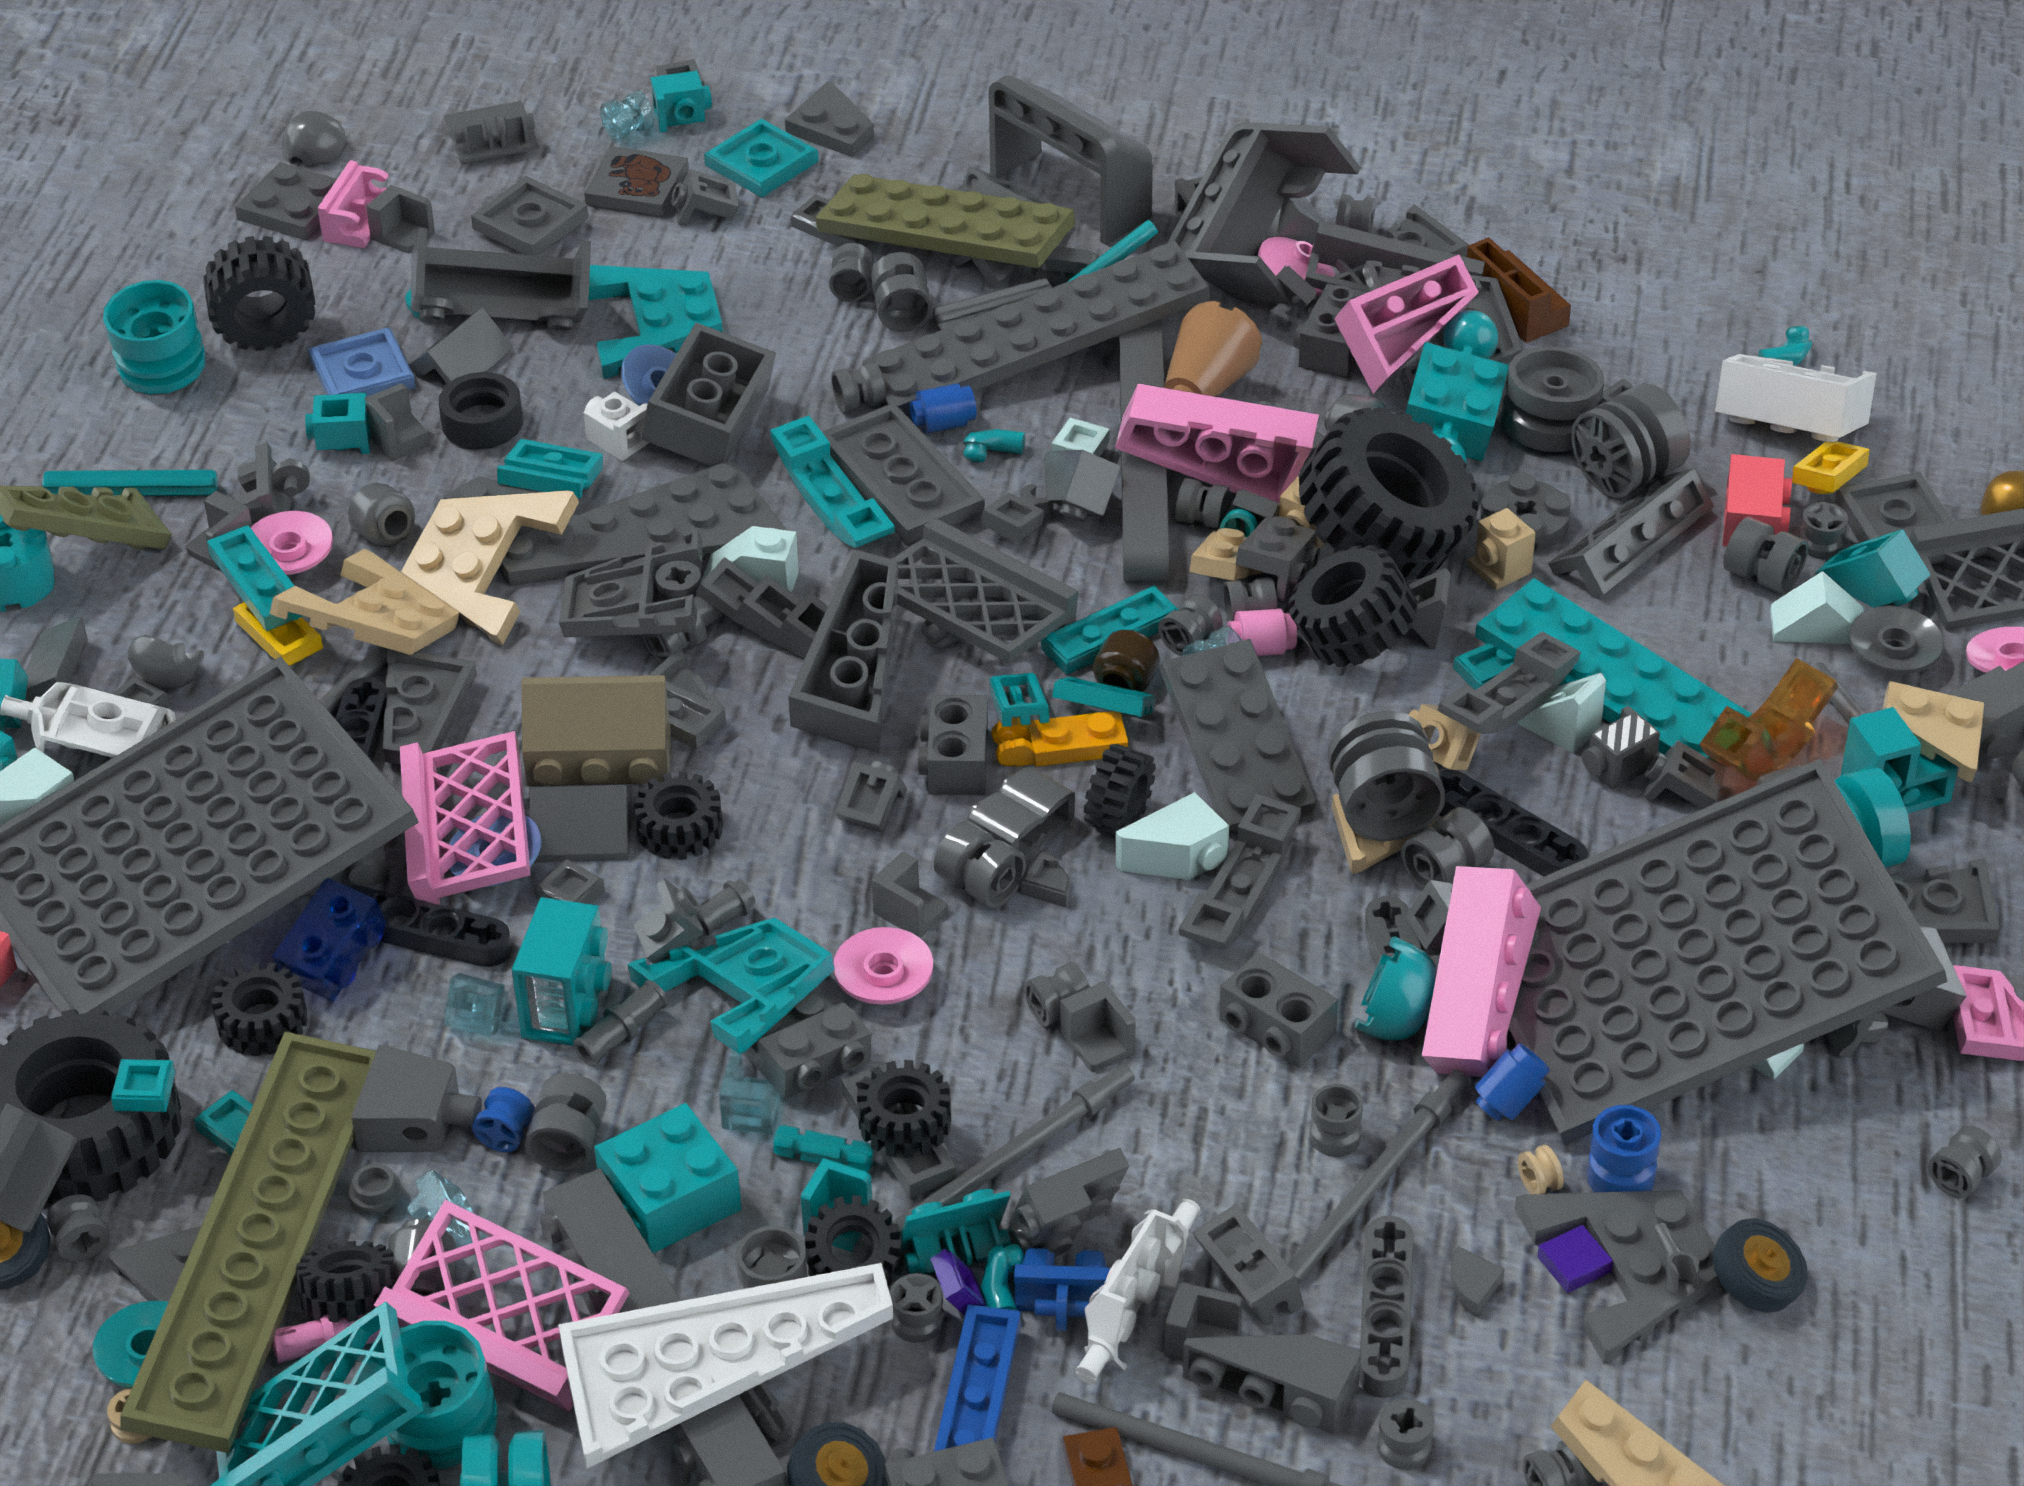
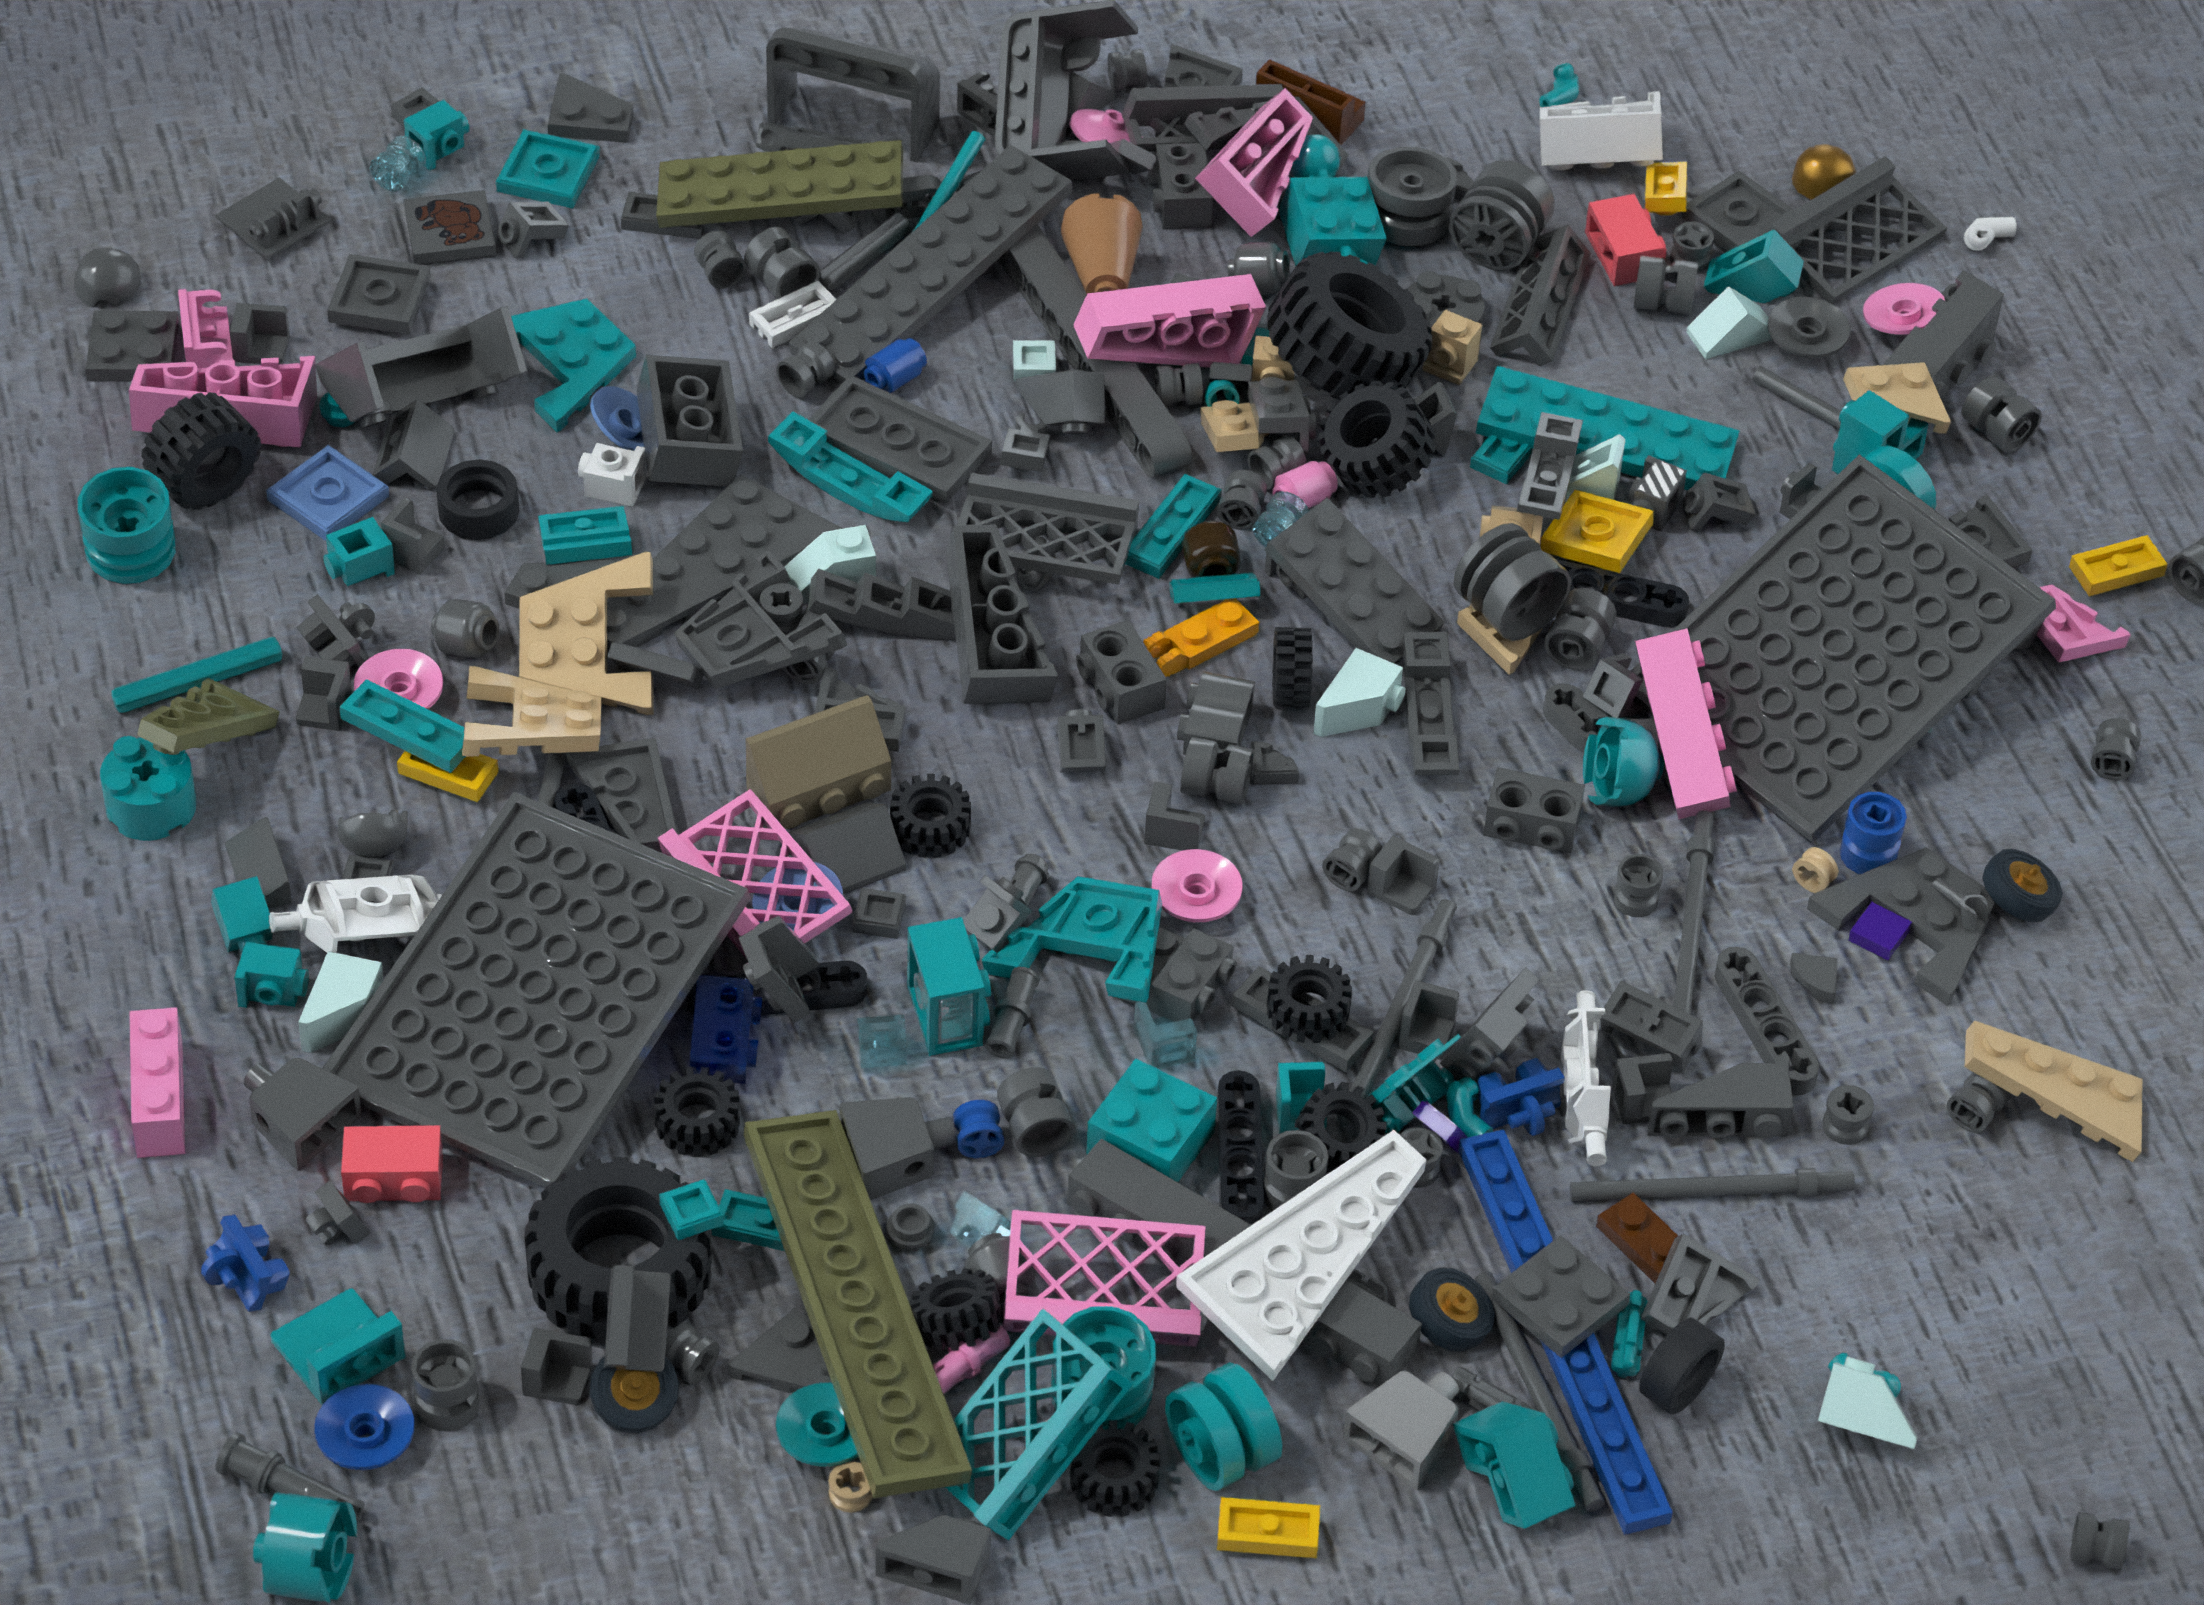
camera: 30 degrees left, 5 degrees up
teal axle [773,1125,874,1173] -> none
teal arm [963,429,1026,463] -> none
teal tile [989,673,1049,727] -> none
blue brick [1475,1043,1551,1121] -> none
clear orange arch [1699,658,1839,781] -> none
none -> bright pink wedge [129,356,317,447]
none -> dark grey tile [607,641,704,689]
none -> dark grey bracket [739,916,819,1023]
none -> white tile [749,281,836,348]
none -> black beam [1217,1070,1264,1225]
none -> dark grey panel [1398,980,1459,1060]
none -> yellow plate [1541,490,1654,573]

